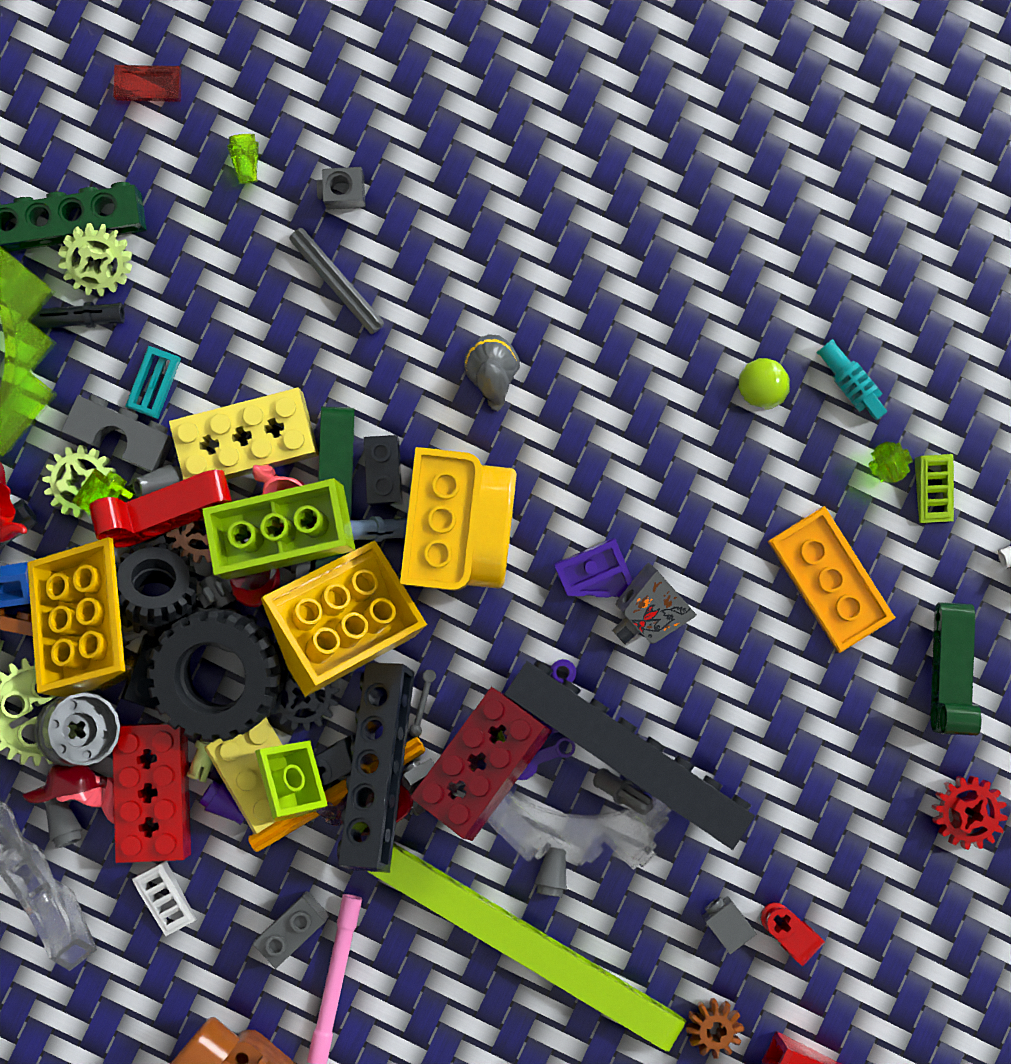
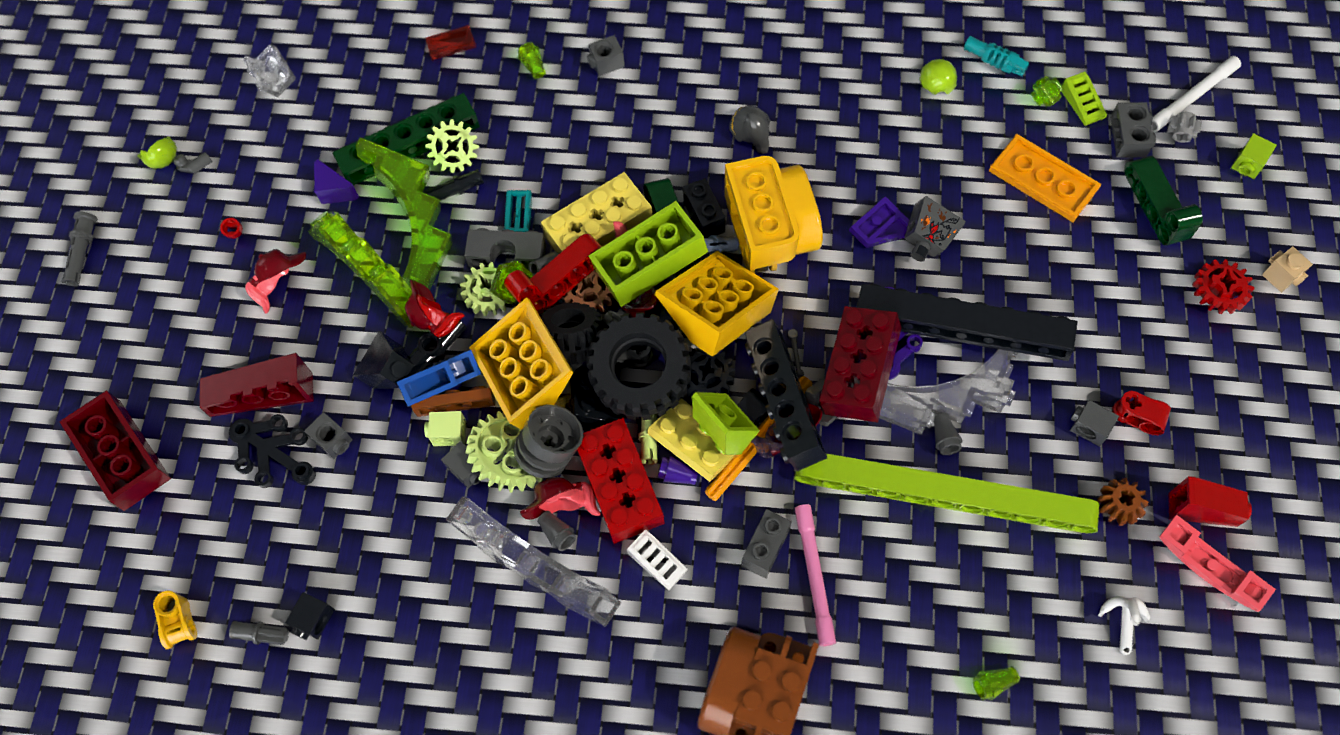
camera: 15 degrees left, 20 degrees down
dark grey axle [289,228,384,334] -> none
dark grey axle [593,768,654,816] -> none
none -> dark grey brick [1110,102,1156,158]

